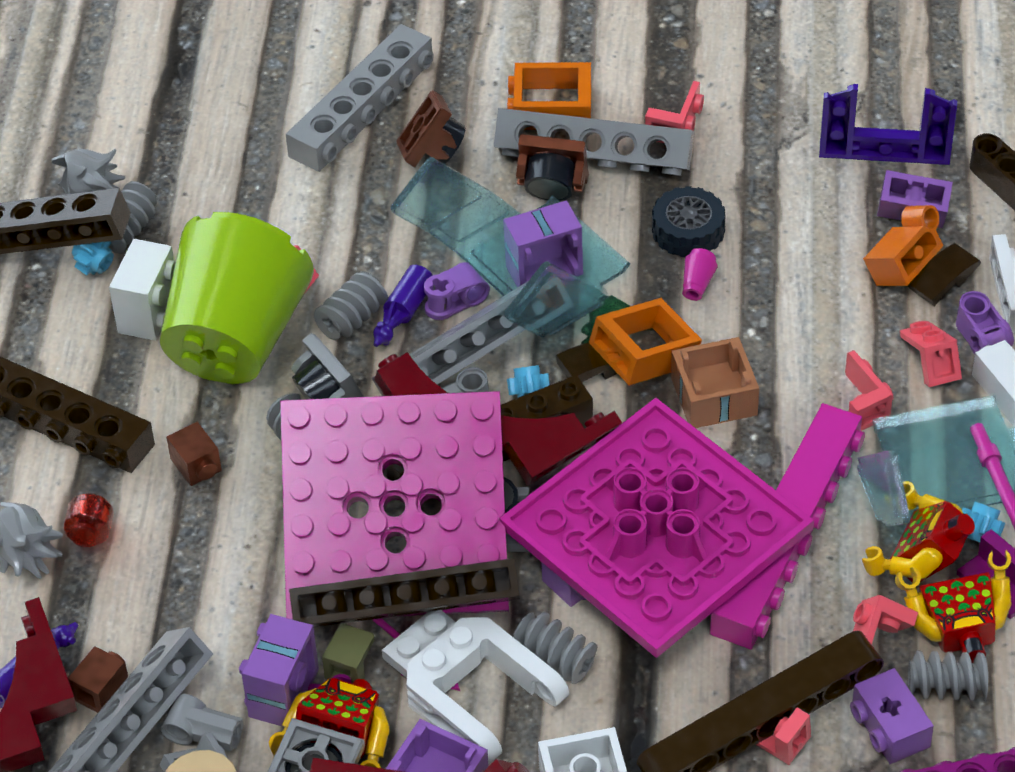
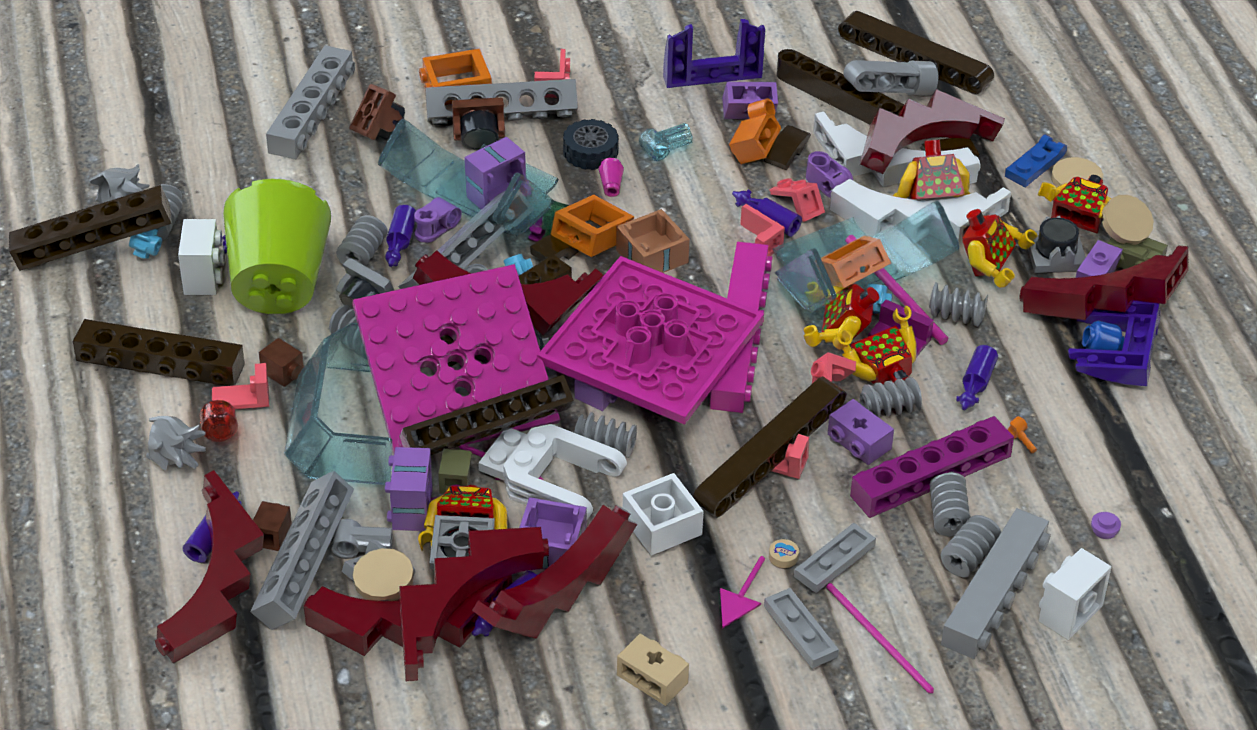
camera: 20 degrees left, 5 degrees down
none -> coral bracket [212,363,269,411]
none -> clear light blue piece [284,323,392,485]
none -> magenta hand [528,215,546,242]
none -> clear light blue piece [639,123,693,161]
none -> dark purple wheel [732,189,802,237]
none -> orange window [817,235,891,288]

